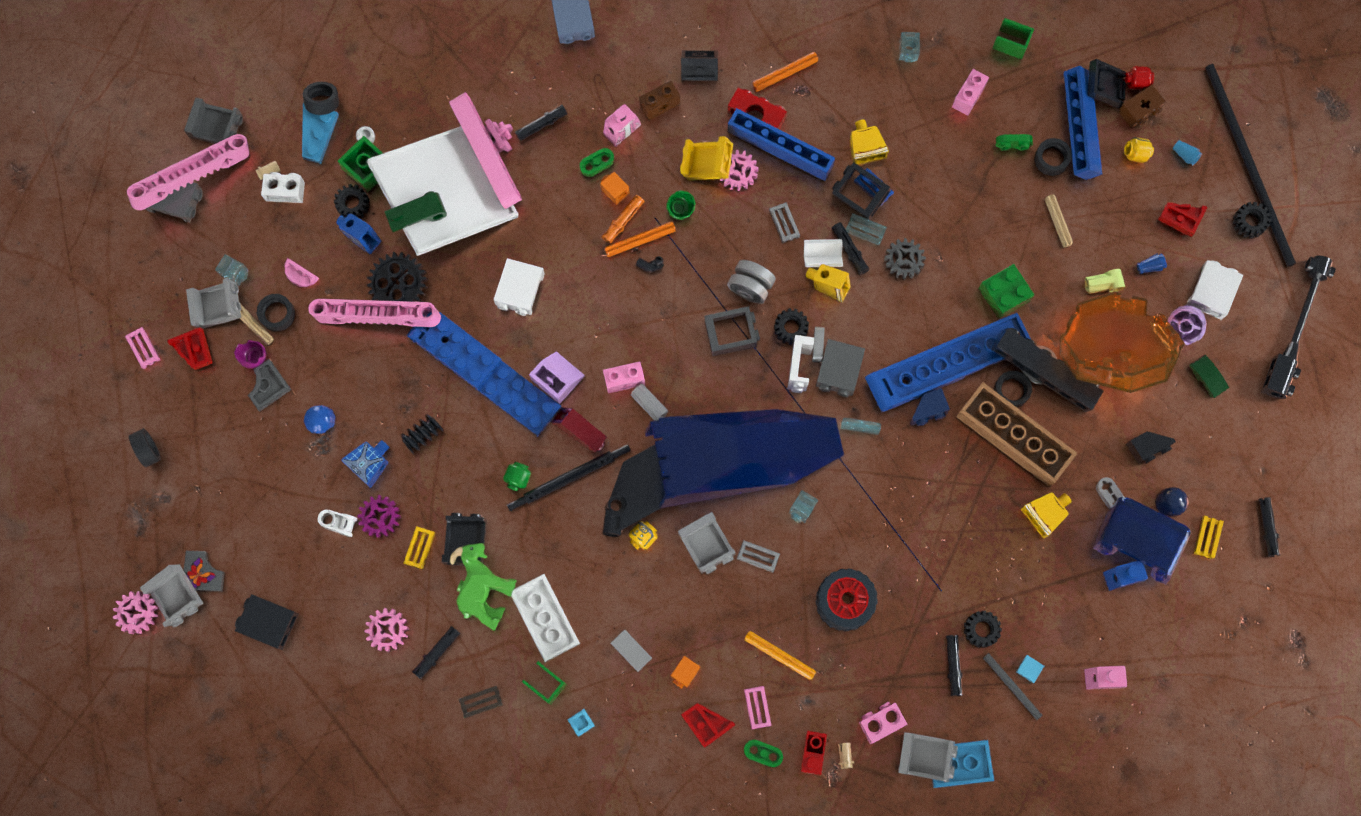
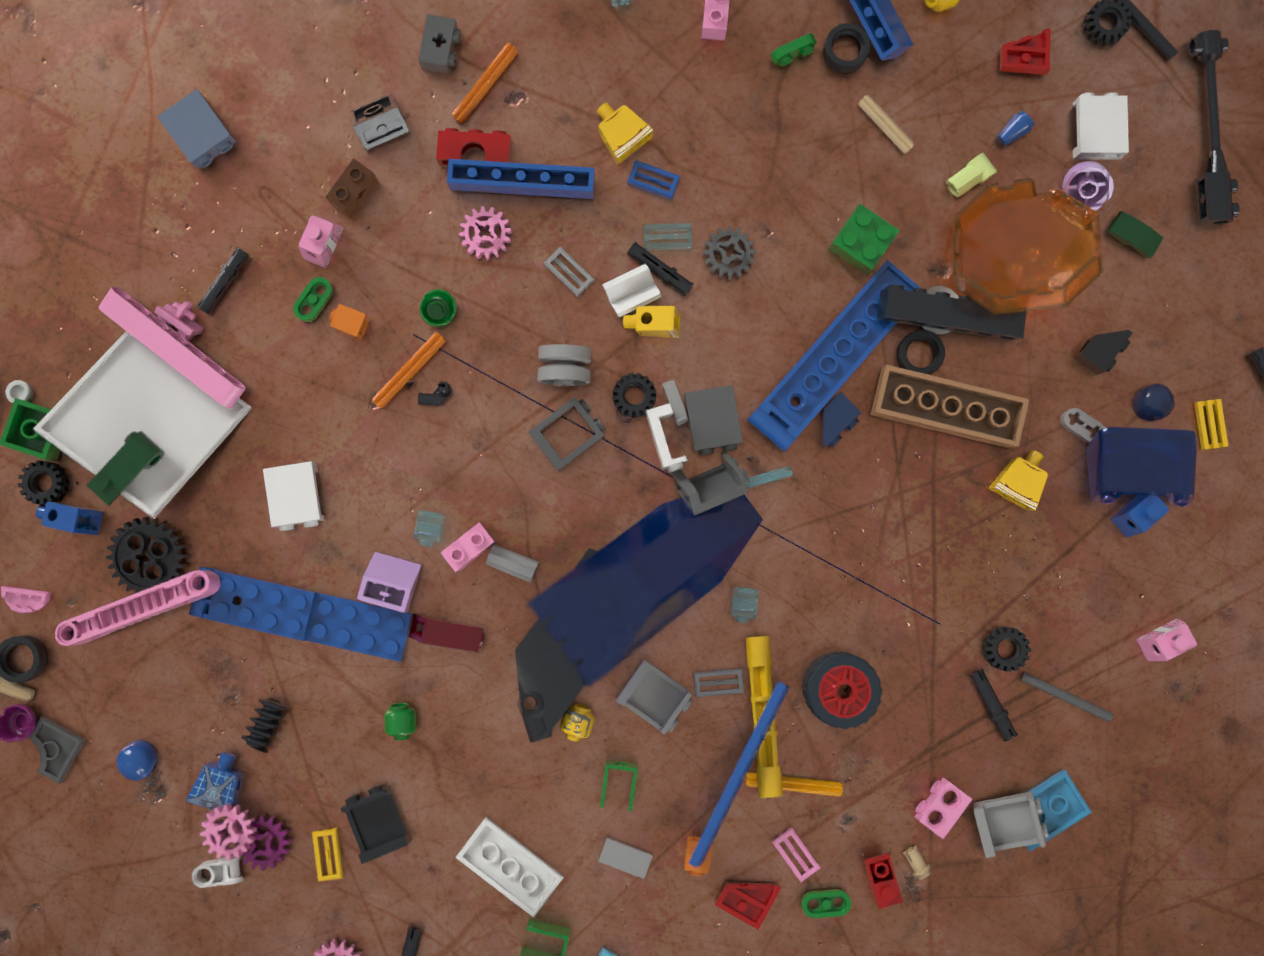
camera: 30 degrees left, 10 degrees up
bright green animal [450,543,517,631] -> none
black axle [507,444,631,511] -> none
orange pin [601,195,645,244] -> none
yellow panel [680,136,733,180] -> none
black window [832,162,891,221] -> none
medium azure tile [1016,655,1044,683] -> none
none -> bright pink gear [200,803,257,860]
none -> clear light blue brick [413,510,446,547]
none -> dark grey brick [418,14,461,74]
none -> green piece [600,760,638,812]
none -> dark grey panel [672,452,749,515]
none -> blue tile [689,682,790,867]
none -> yellow piece [745,636,783,798]

